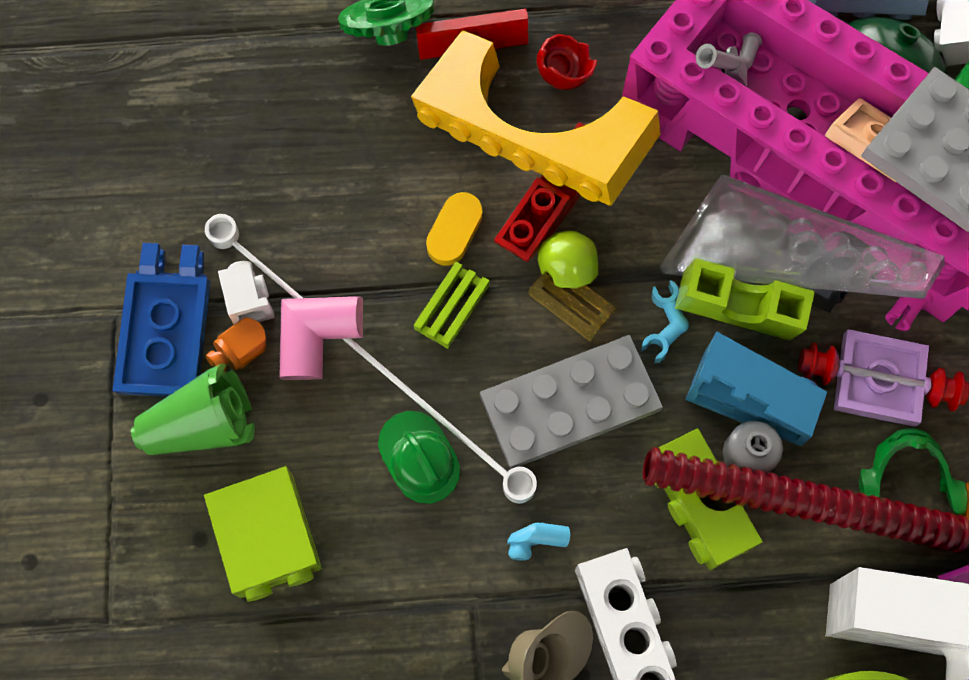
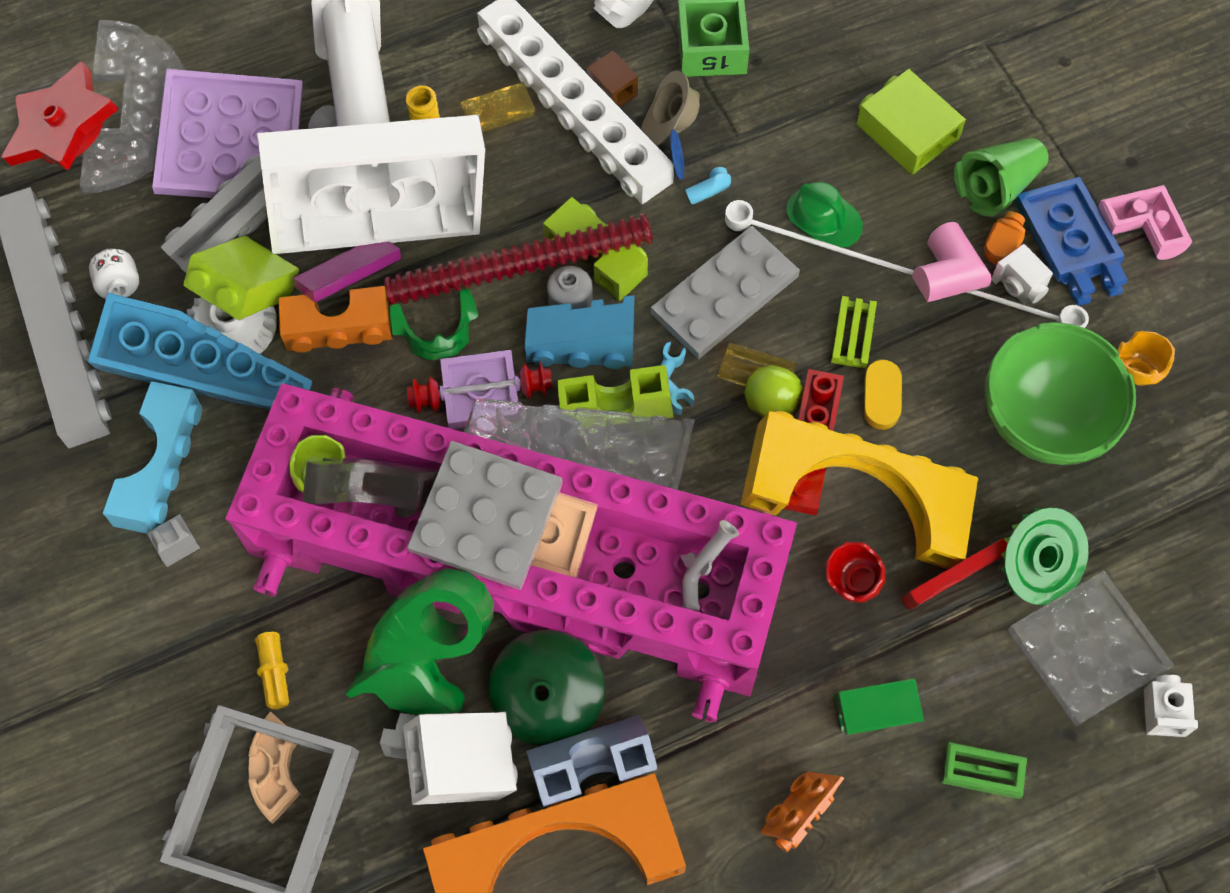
camera: 160 degrees right, 5 degrees down
none -> blue piece [665,129,685,180]
none -> bright green piece [985,322,1136,465]
none -> bright pink brick [1098,185,1192,260]
none -> light orange hair [1117,331,1175,386]

